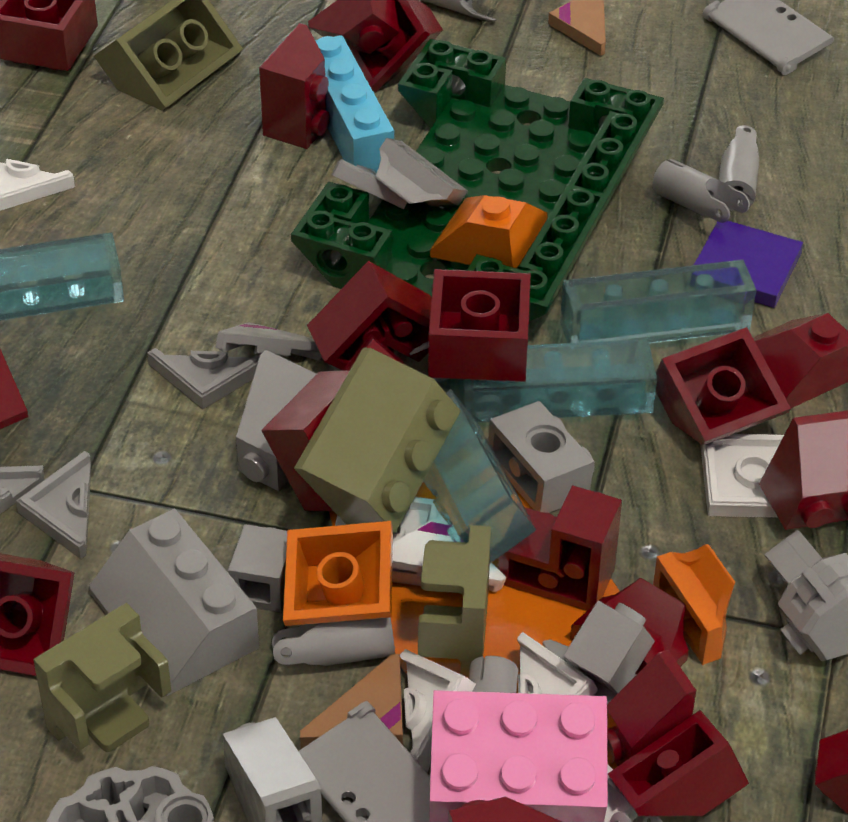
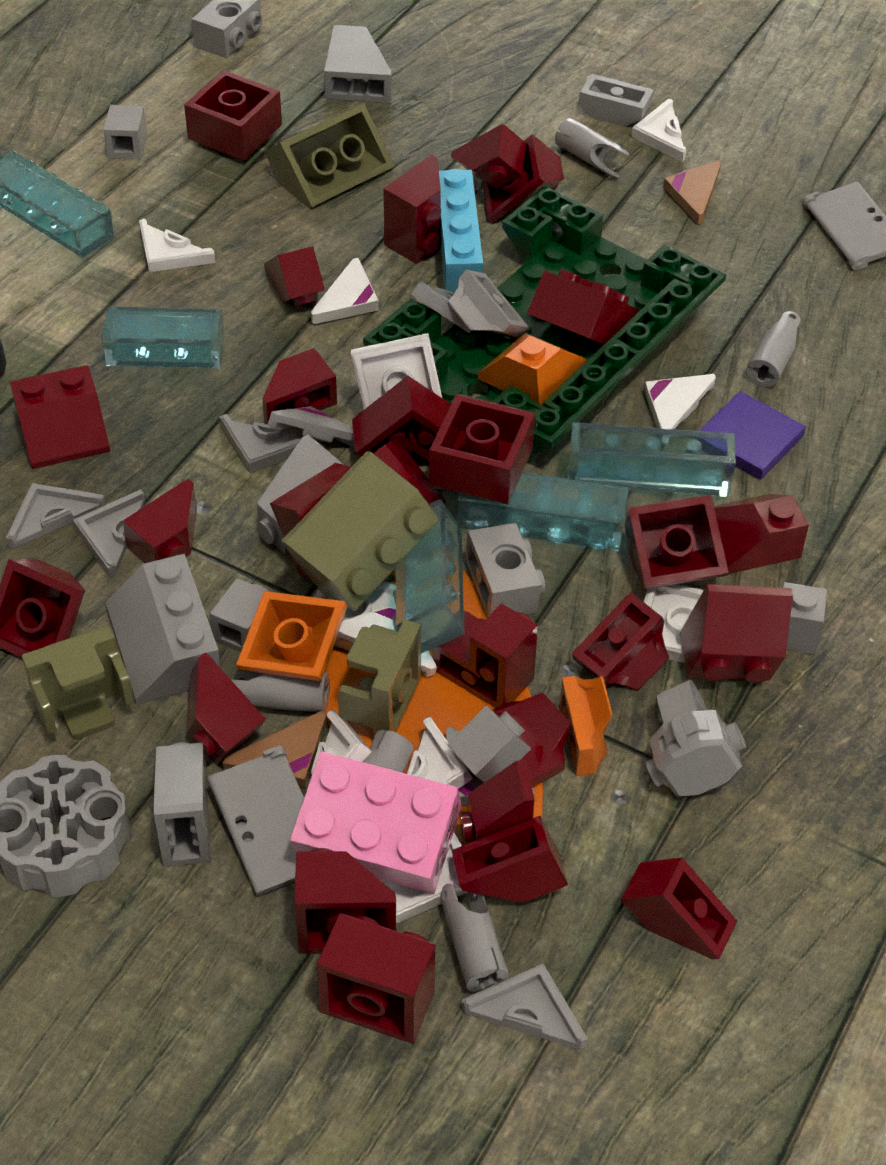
camera: 15 degrees right, 5 degrees up
light grey piece [652,159,750,223] -> none
none -> dark red slope [122,479,197,563]
none -> dark red slope [187,652,266,766]
none -> dark red slope [262,348,337,425]
none -> dark red slope [264,246,325,306]
none -> white tile [311,258,379,325]
none -> white tile [351,333,443,409]
none -> dark red slope [527,269,639,344]
none -> dark red slope [571,592,669,691]
none -> white tile [644,374,716,442]

